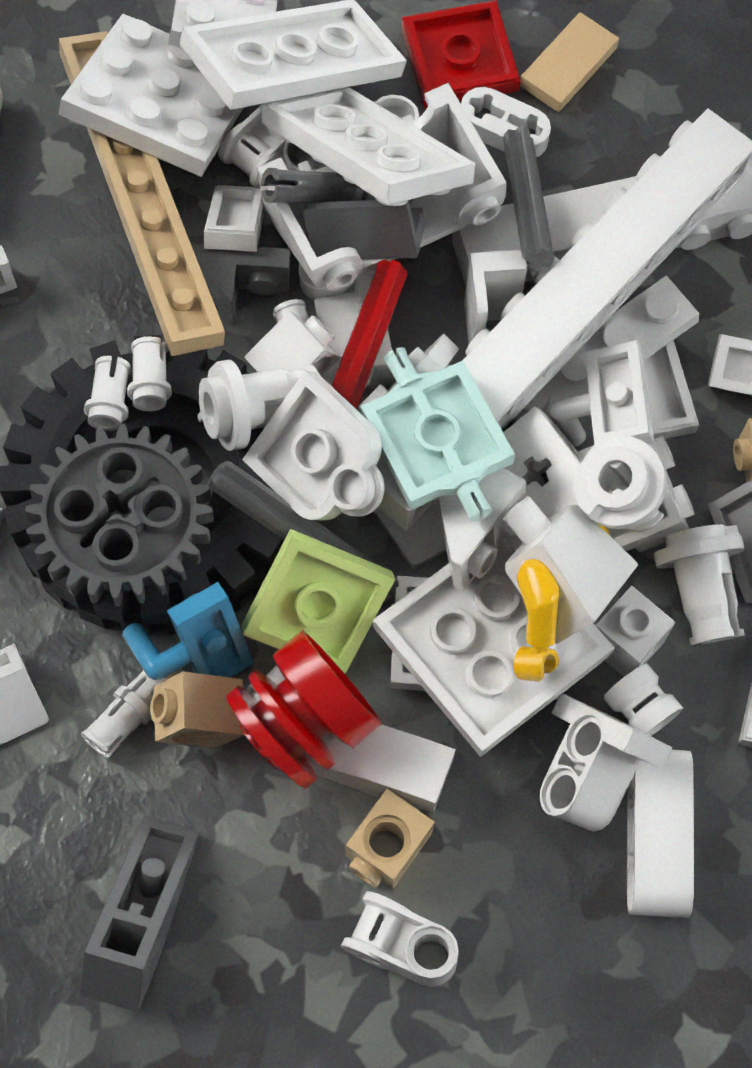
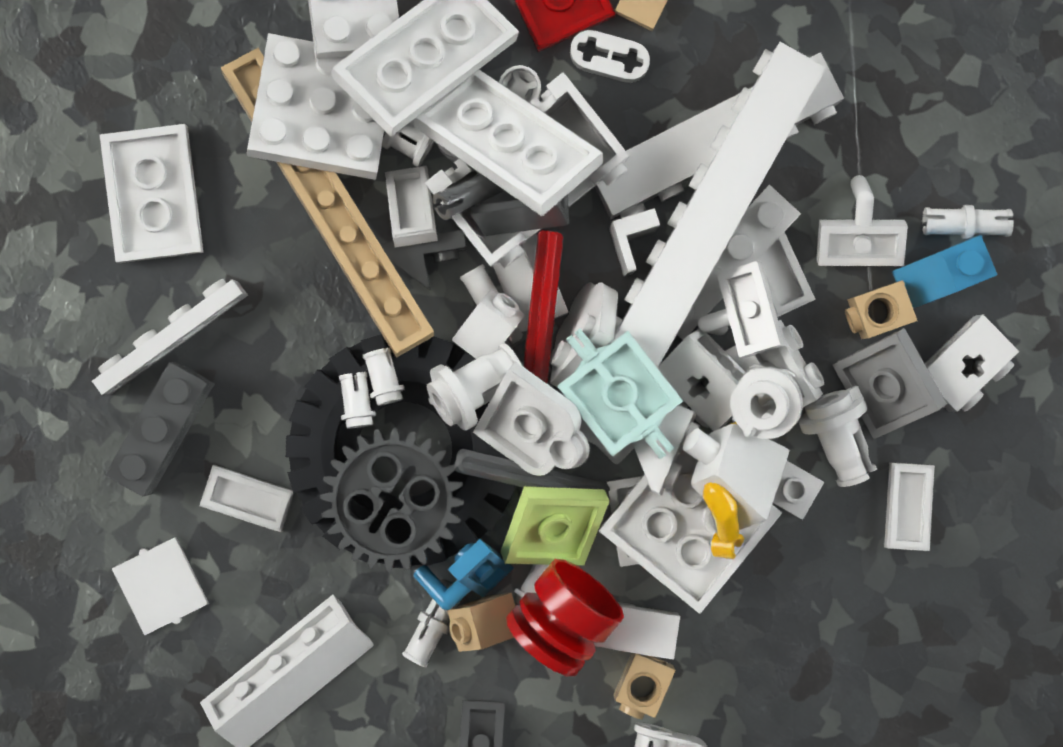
camera: 10 degrees left, 20 degrees up
dark grey axle [503,125,554,272] -> none
white tile [540,693,673,832] -> none
white wheel [603,663,683,736] -> none
white beam [627,750,694,918] -> none

